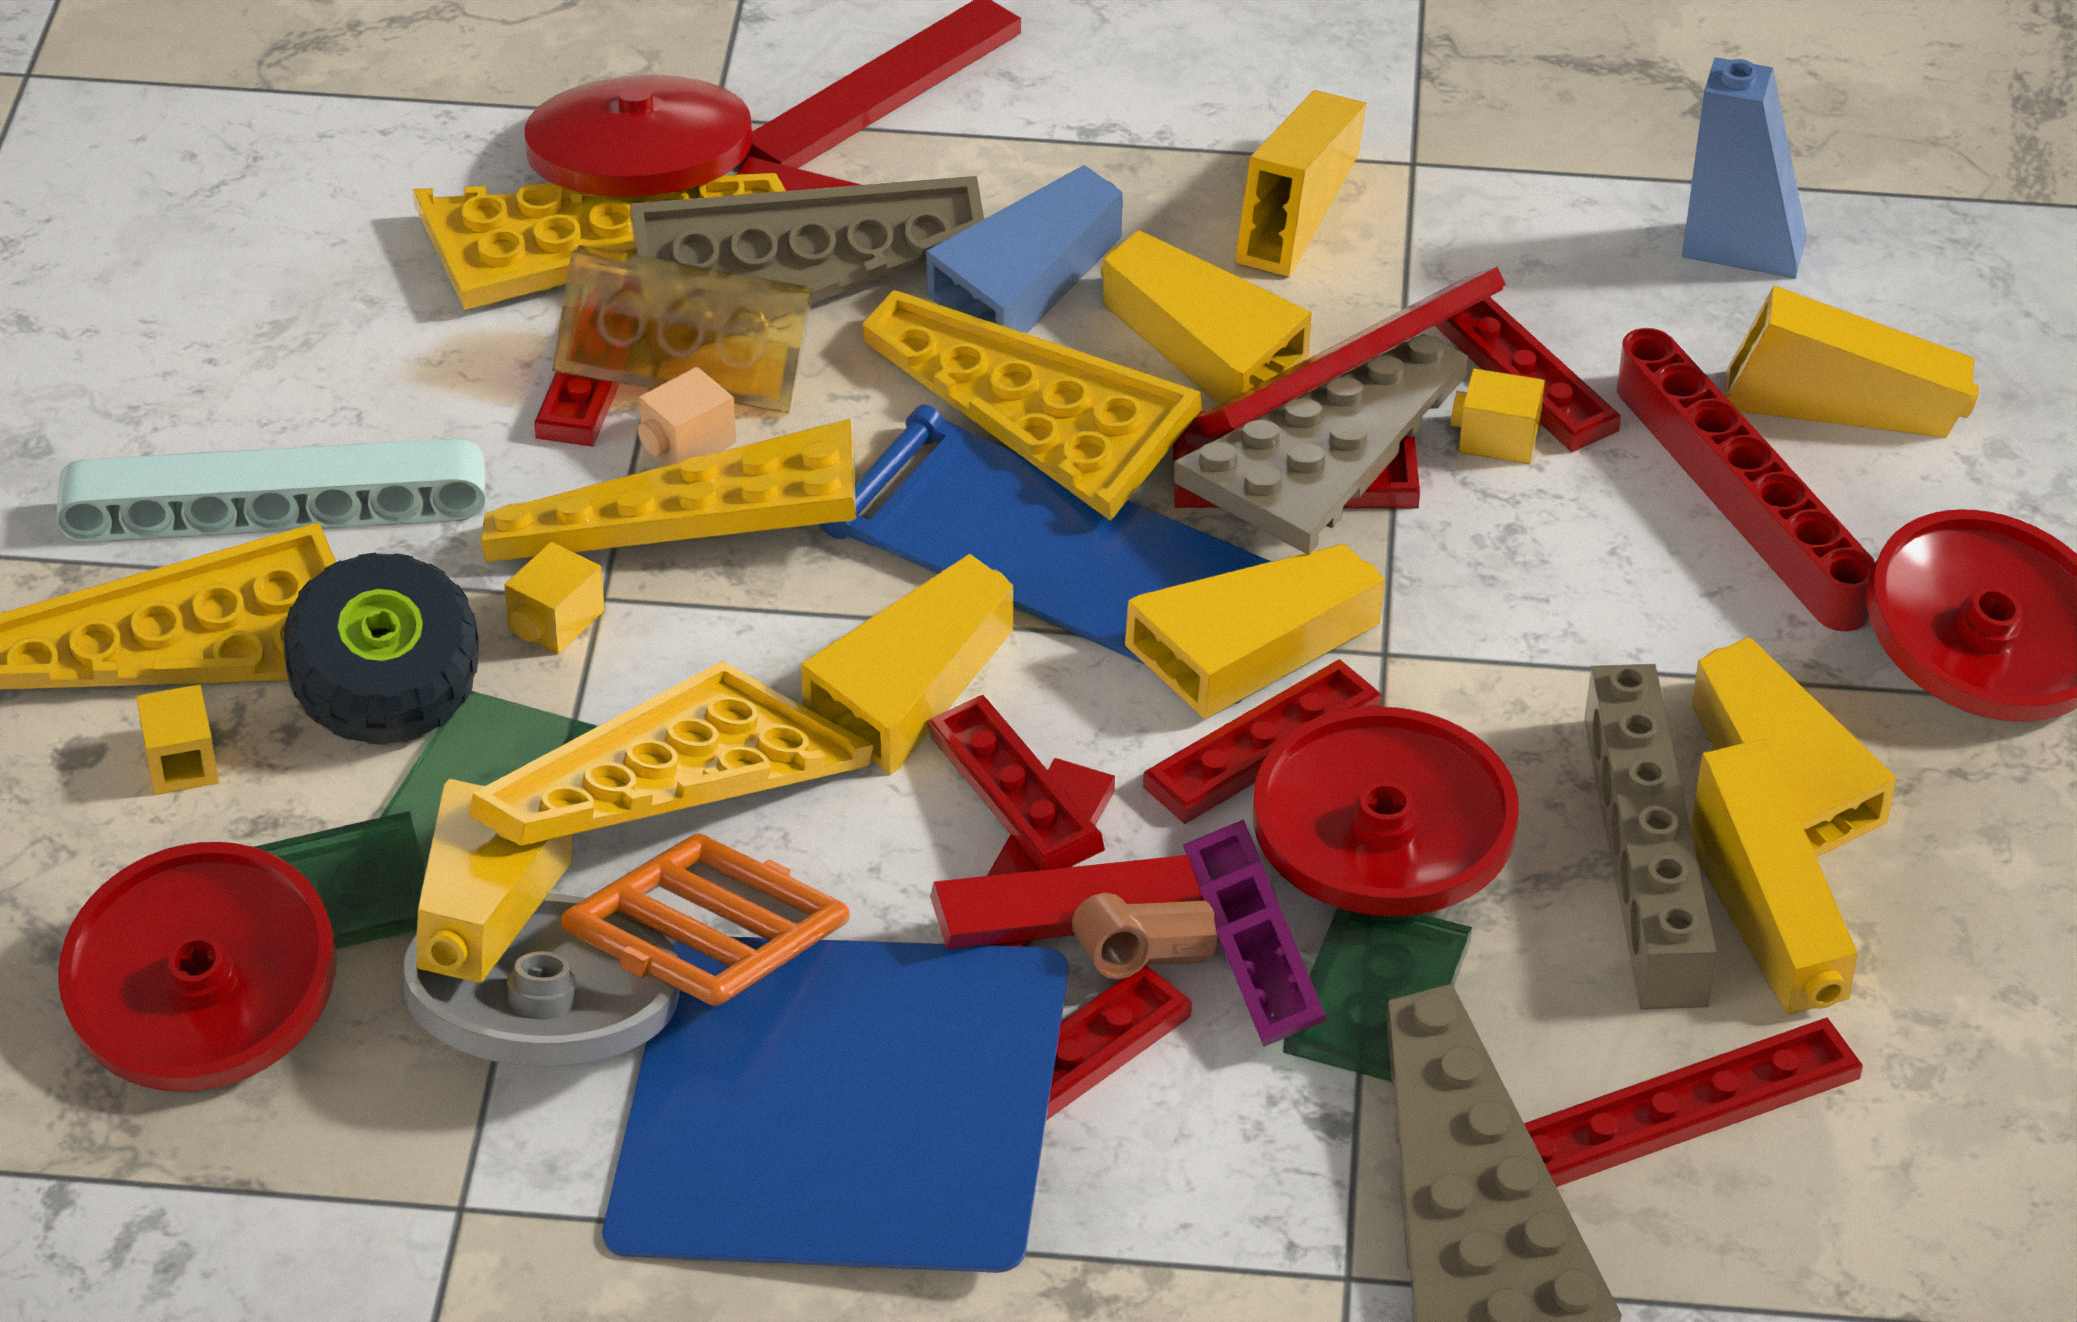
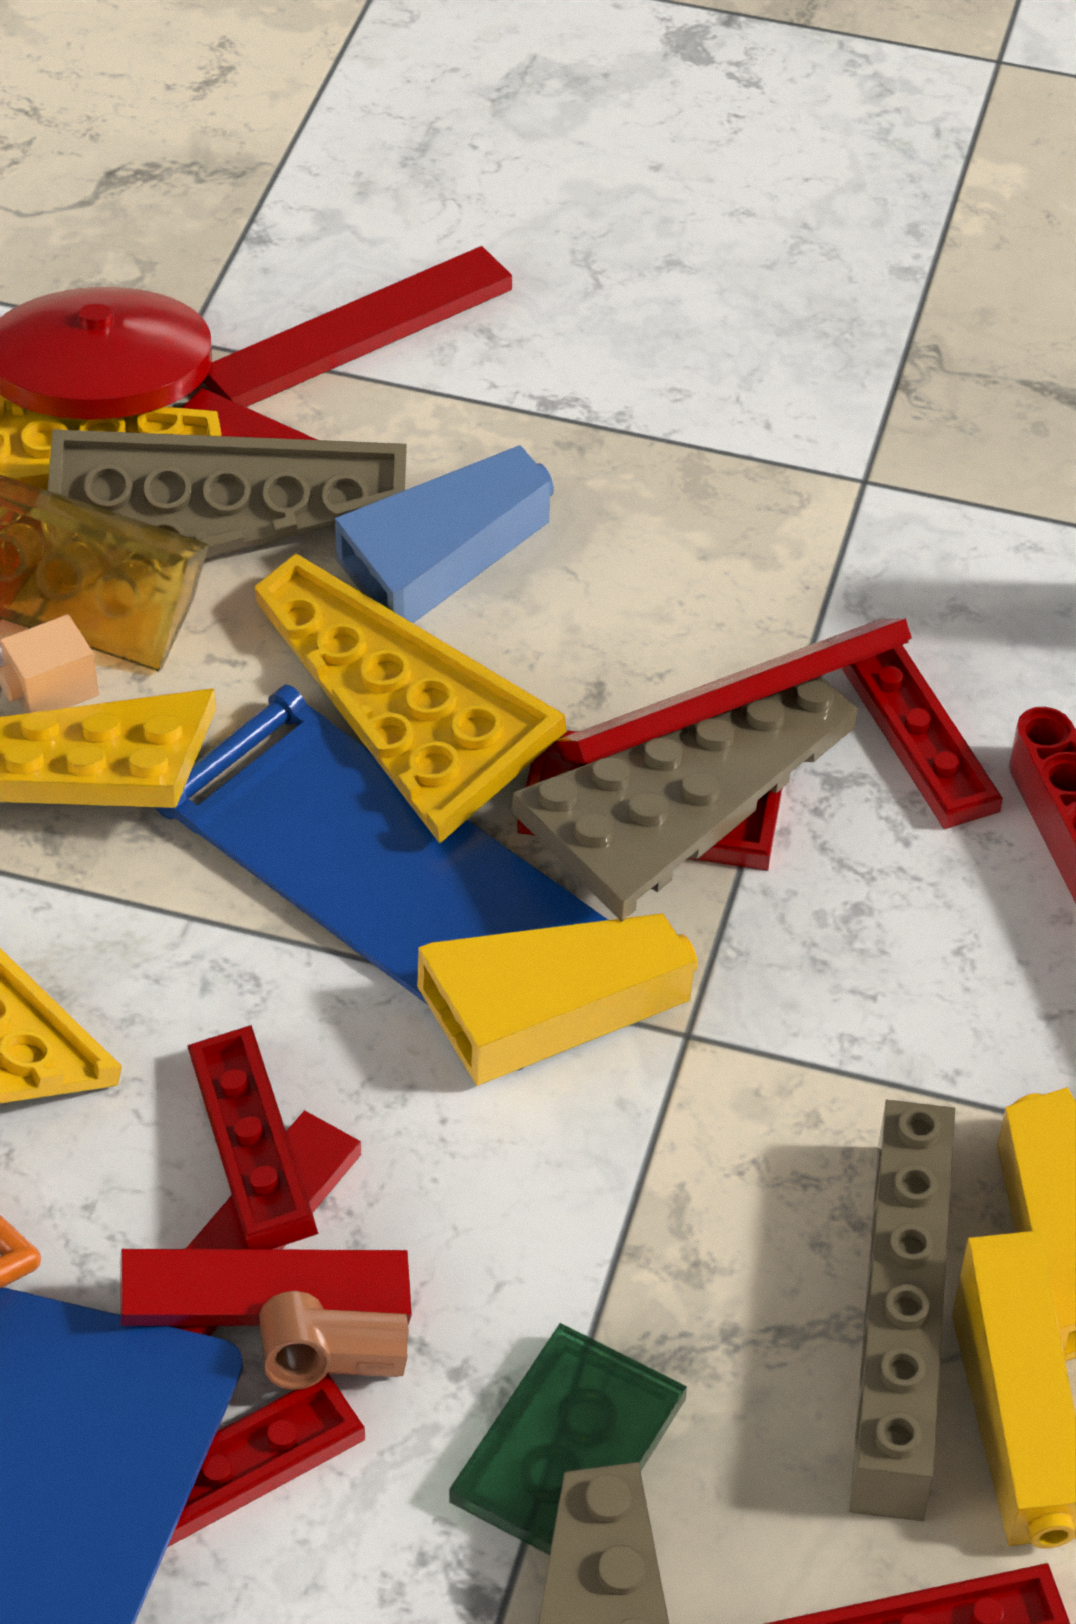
camera: 10 degrees right, 5 degrees up
yellow slope [801,554,1013,775] -> none
yellow slope [1101,229,1312,404] -> none
red tile [1143,659,1382,824] -> none
magenta slope [1183,819,1327,1047] -> none
yellow slope [1235,90,1367,277] -> none
red dish [1252,706,1519,916] -> none
yellow brick [1451,368,1545,464] -> none

